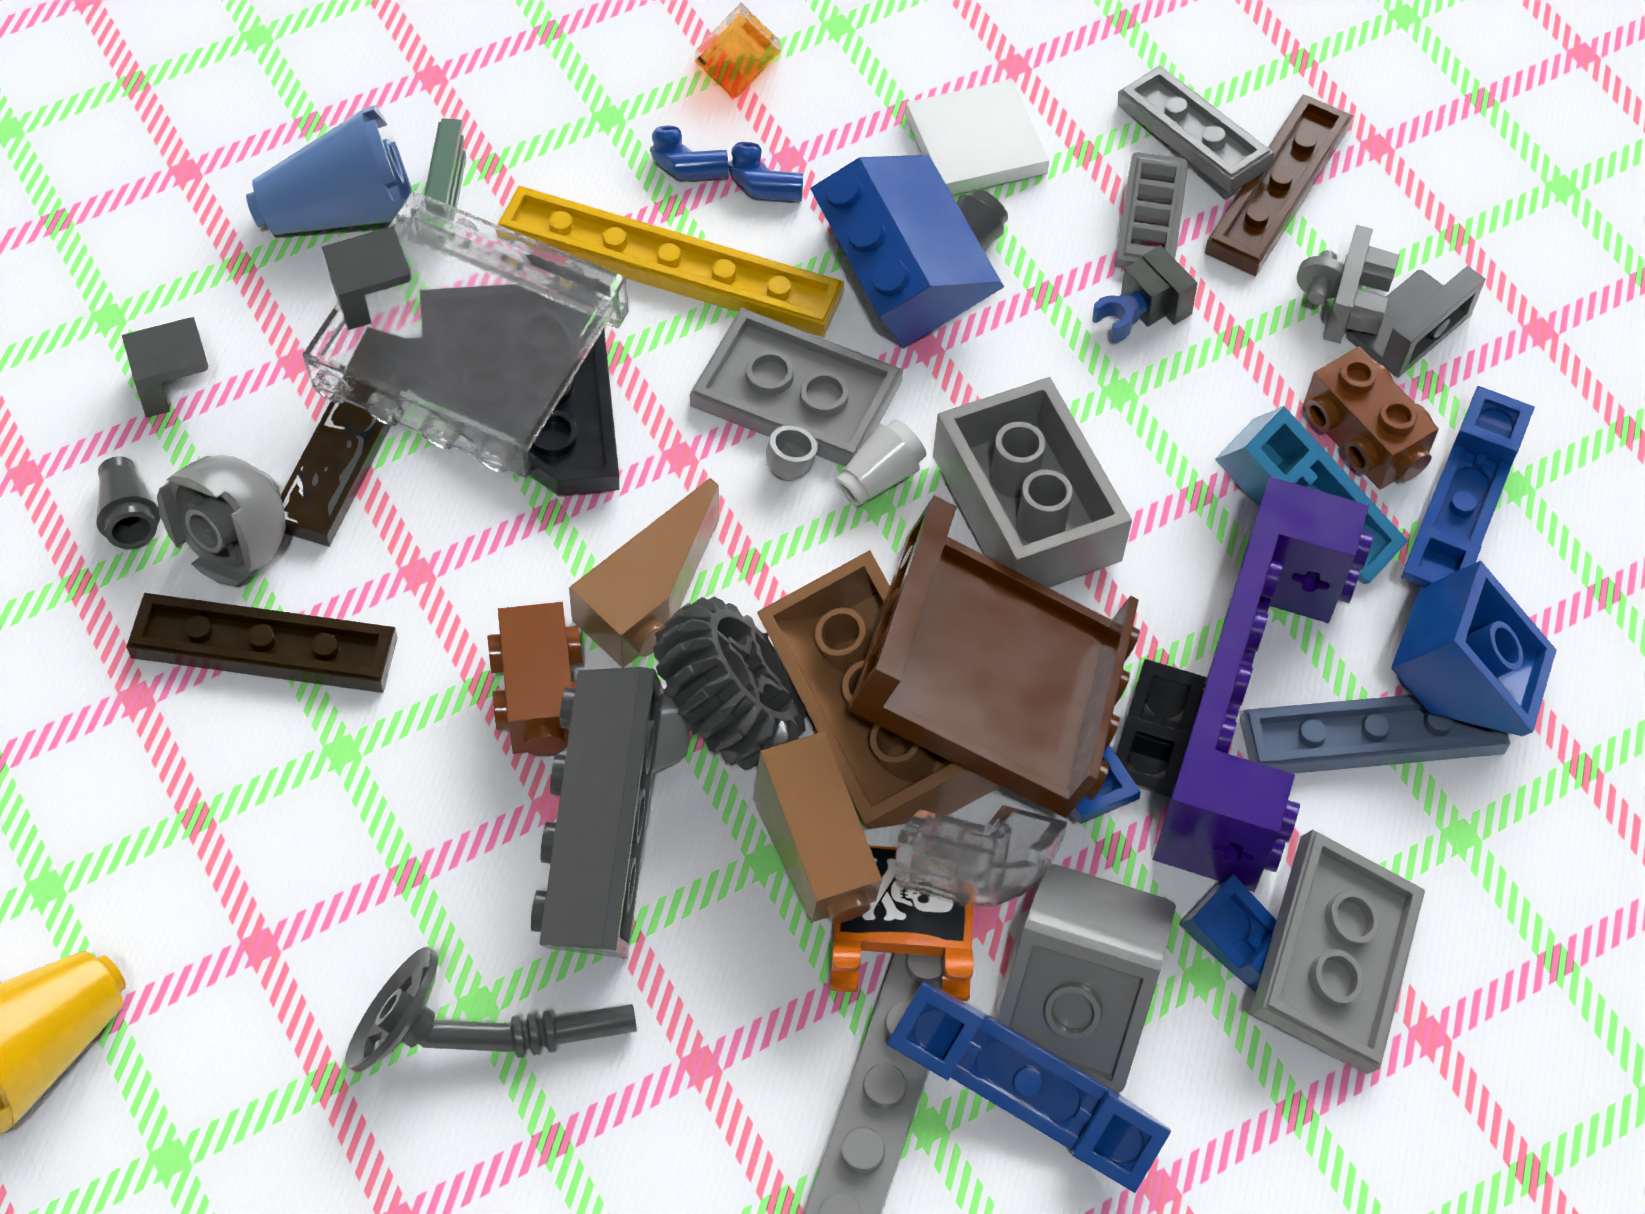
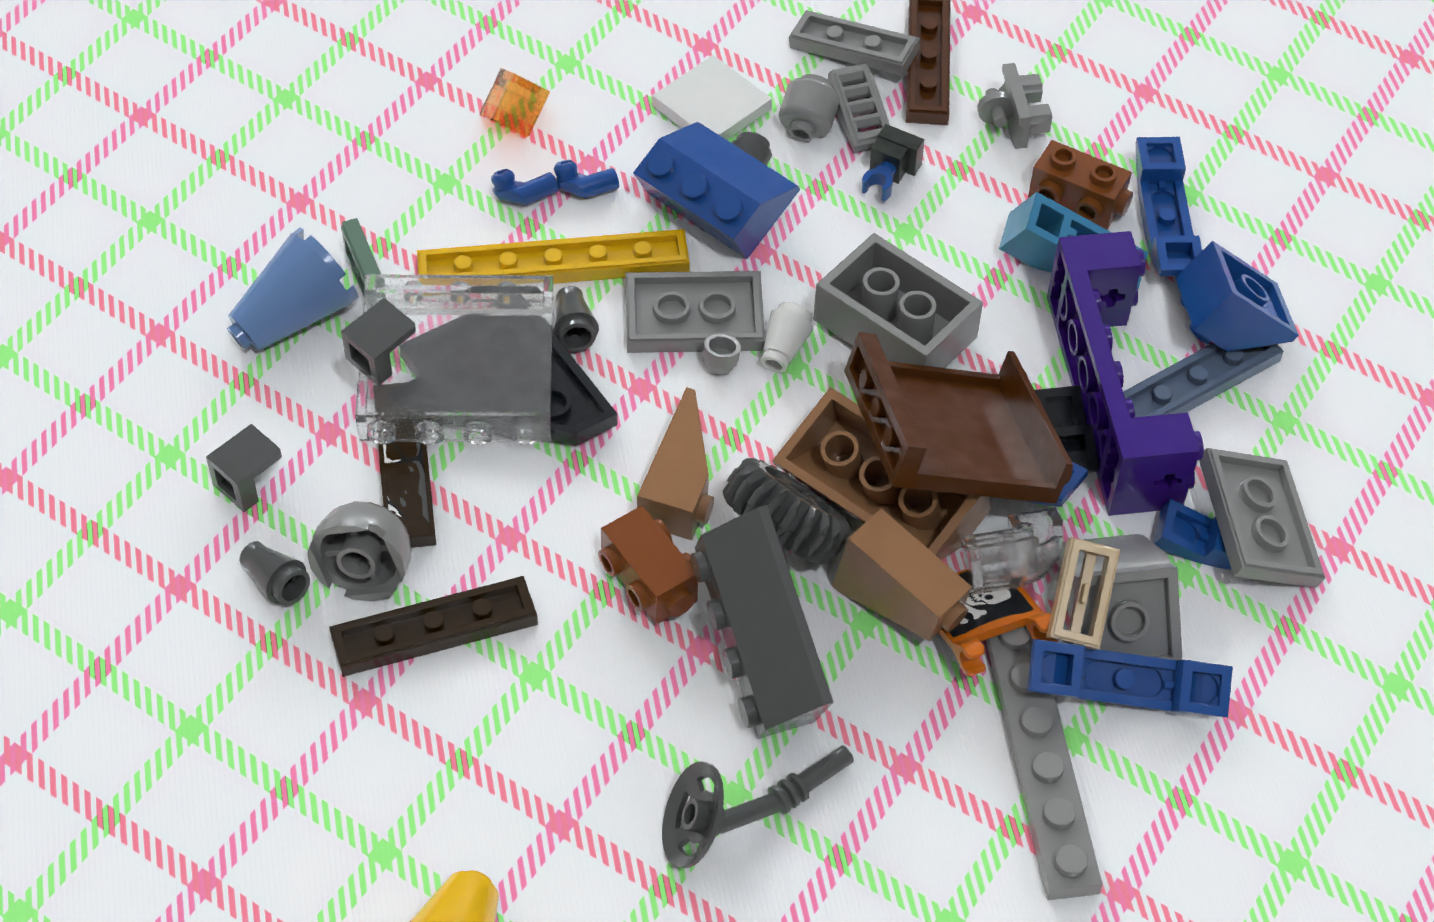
camera: 25 degrees left, 5 degrees down
panel [1346,265,1486,378] -> none
none -> dark grey cone [553,286,599,352]
none -> light grey head [778,74,840,141]
none -> tan tile [1046,537,1121,650]

